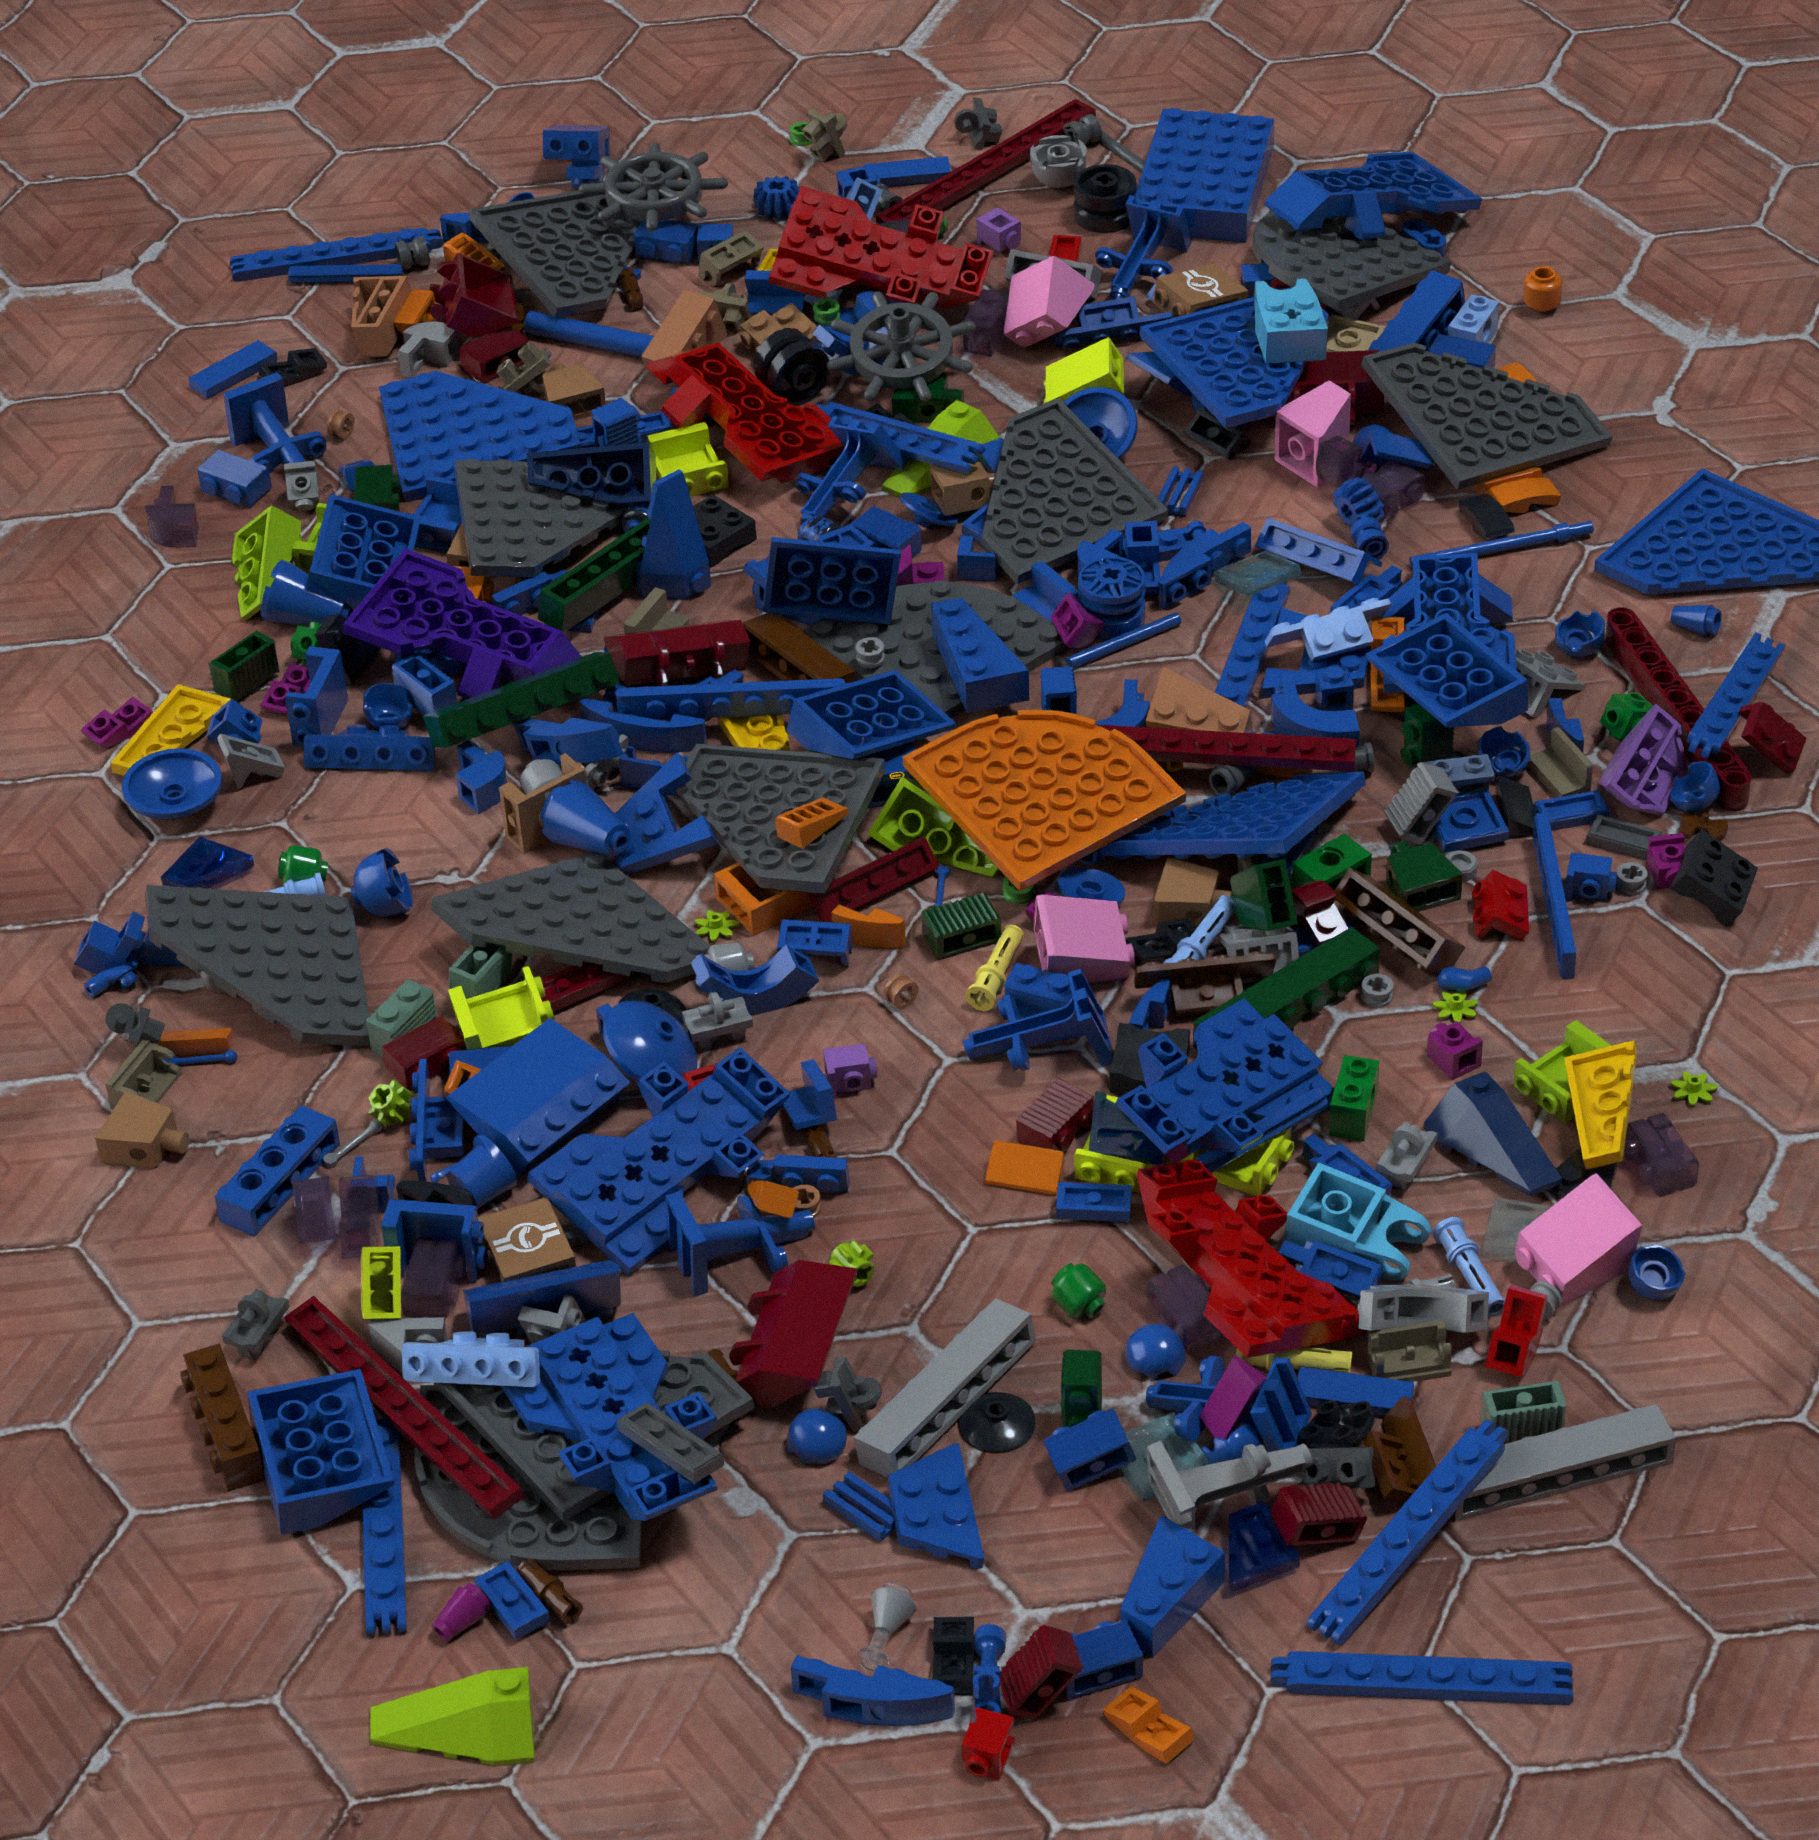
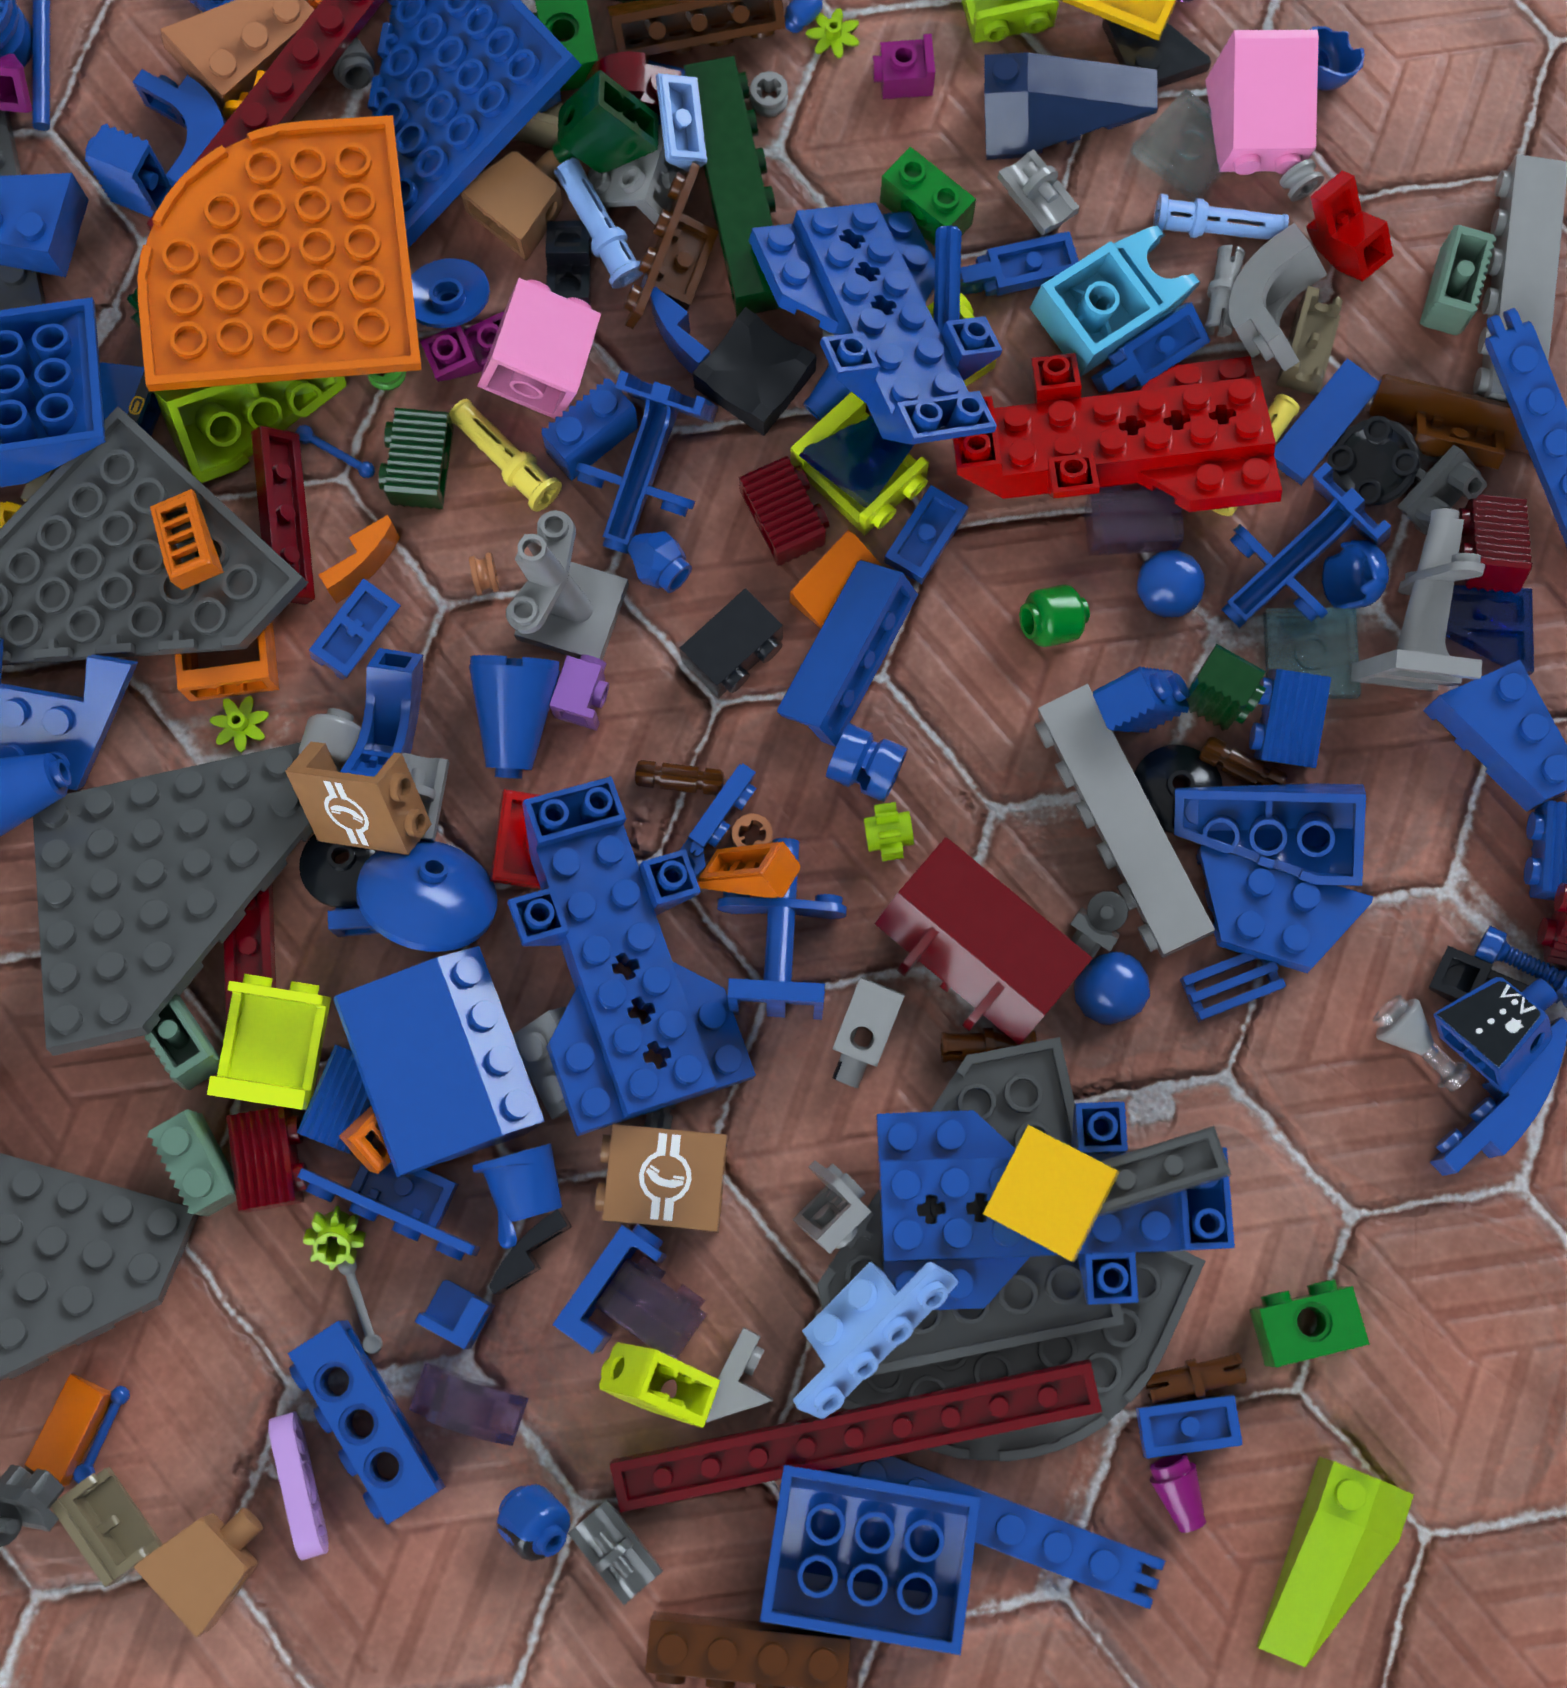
camera: 65 degrees left, 35 degrees up
clear purple brick [338,1175,382,1259] -> none
blue slope [463,1260,621,1338] -> none
blue panel [782,1059,837,1130] -> none
magenta slope [1199,1355,1267,1440] -> none
none -> lavender beam [268,1411,328,1560]
none -> medium nougat panel [285,742,432,855]
none -> blue cone [469,655,560,779]
none -> blue head [497,1484,570,1561]
none -> light grey piece [506,510,629,660]
none -> blue rock [627,531,692,593]
none -> light blue slope [656,73,707,171]
none -> black brick [679,588,783,698]
none -> blue panel [777,560,918,747]
none -> blue wheel [826,723,908,802]
none -> light grey torso [832,977,905,1088]
none -> yellow tile [983,1125,1120,1262]
none -> blue brick [1093,666,1189,733]
none -> blue wedge [1174,783,1366,886]
none -> reddish brown axle [1199,737,1288,786]
none -> green brick [1249,1279,1369,1368]
none -> torso [1434,977,1558,1094]

